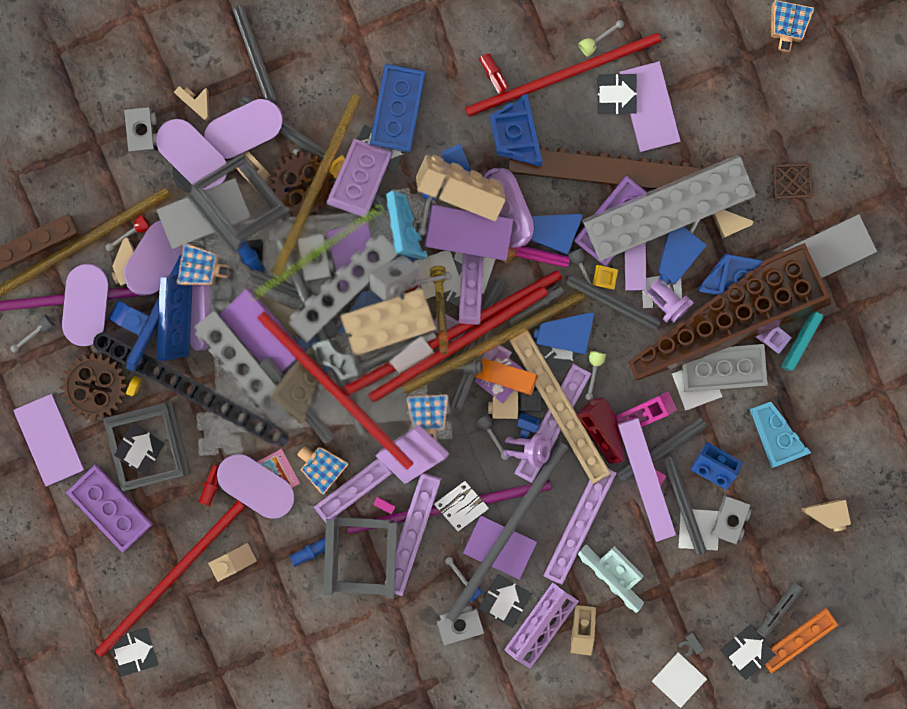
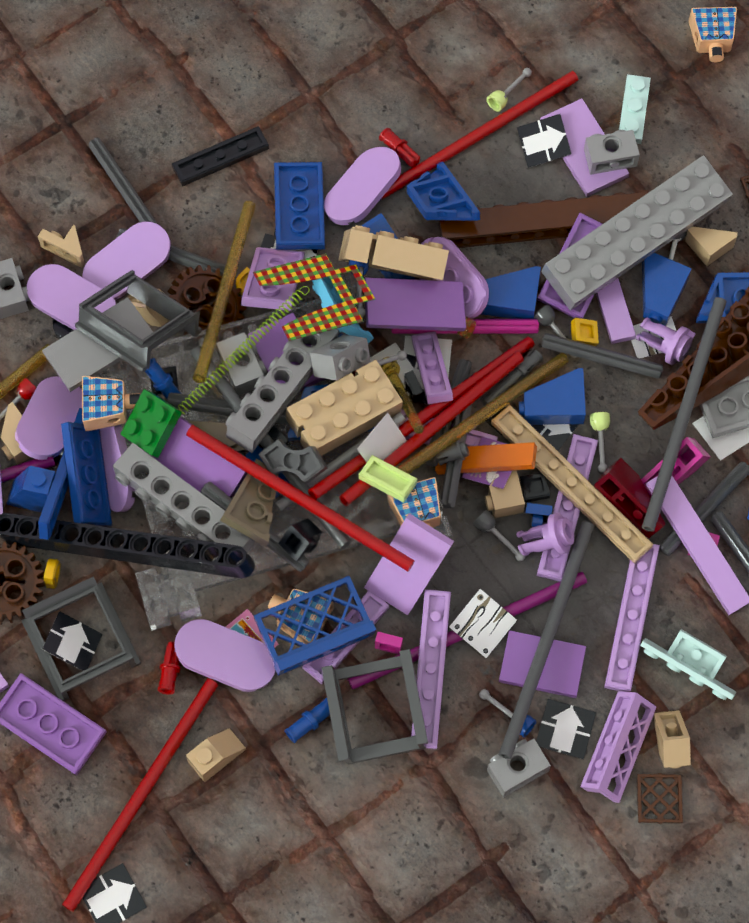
camera: 10 degrees left, 20 degrees down
none -> green plate [120,389,182,458]
none -> black tile [172,126,269,187]
none -> piece [253,254,375,341]
none -> blue fence [253,576,376,676]
none -> black brick [278,518,323,561]
none -> lavender tile [324,147,401,225]
none -> yellowish green tile [359,455,417,503]
none -> black tile [404,370,423,403]
none -> light grey brick [584,130,640,175]
none -> light aqua plate [619,74,651,144]
none -> reddish brown window [637,773,683,824]
none -> dark grey piece [642,297,727,531]

